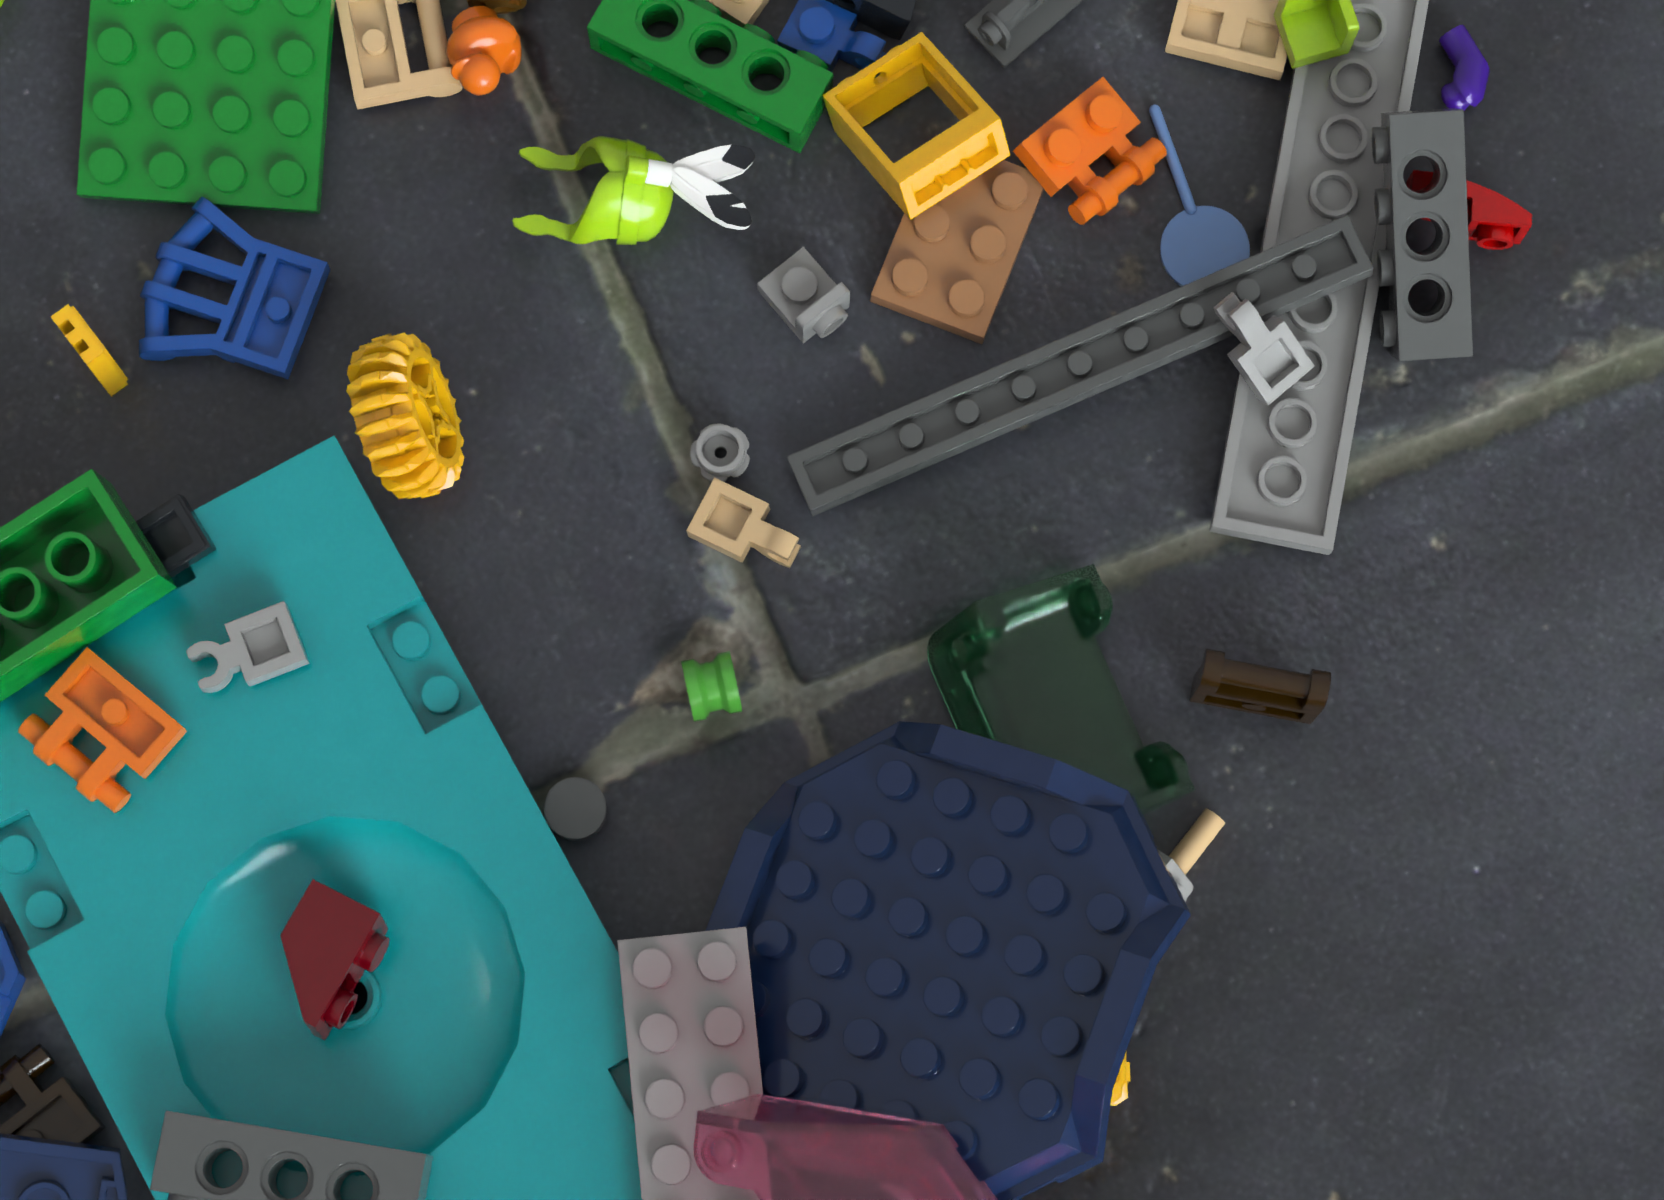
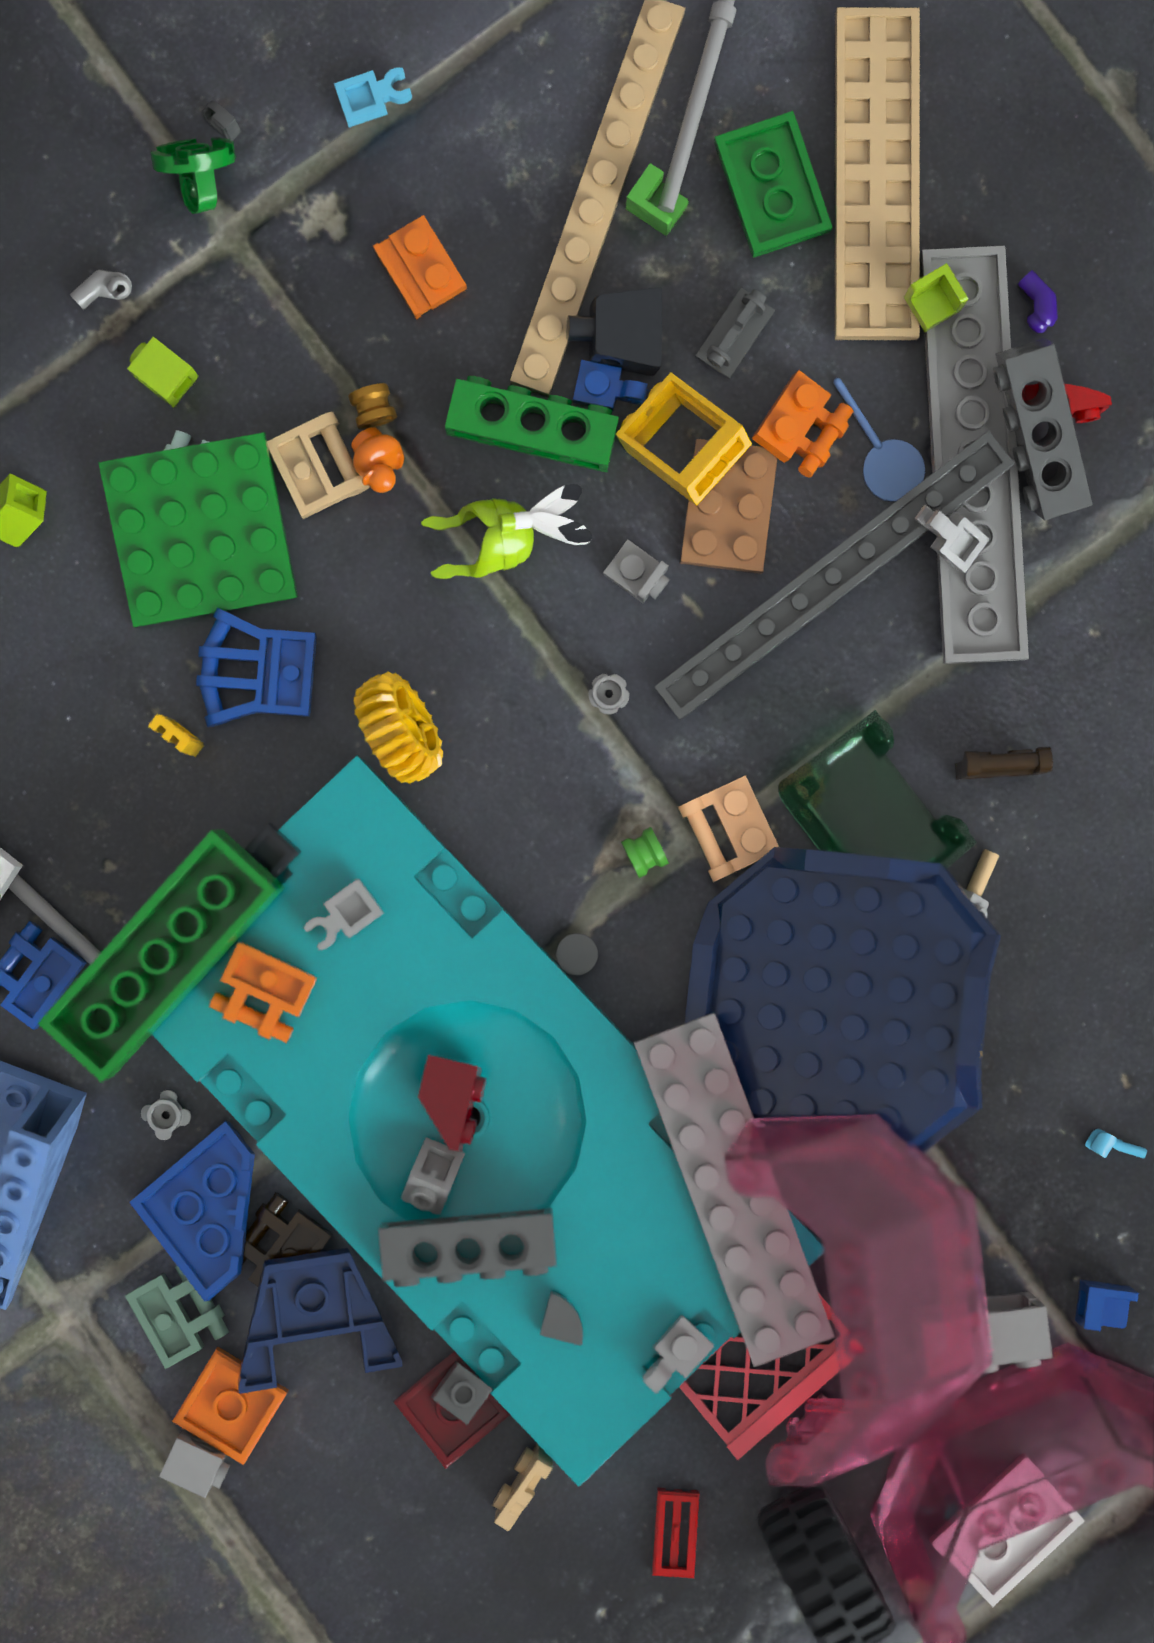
camera: 10 degrees left, 10 degrees up
tan plate [686,477,801,568] -> none
none -> light grey bracket [401,1137,465,1214]
none -> light nougat plate [678,775,779,882]

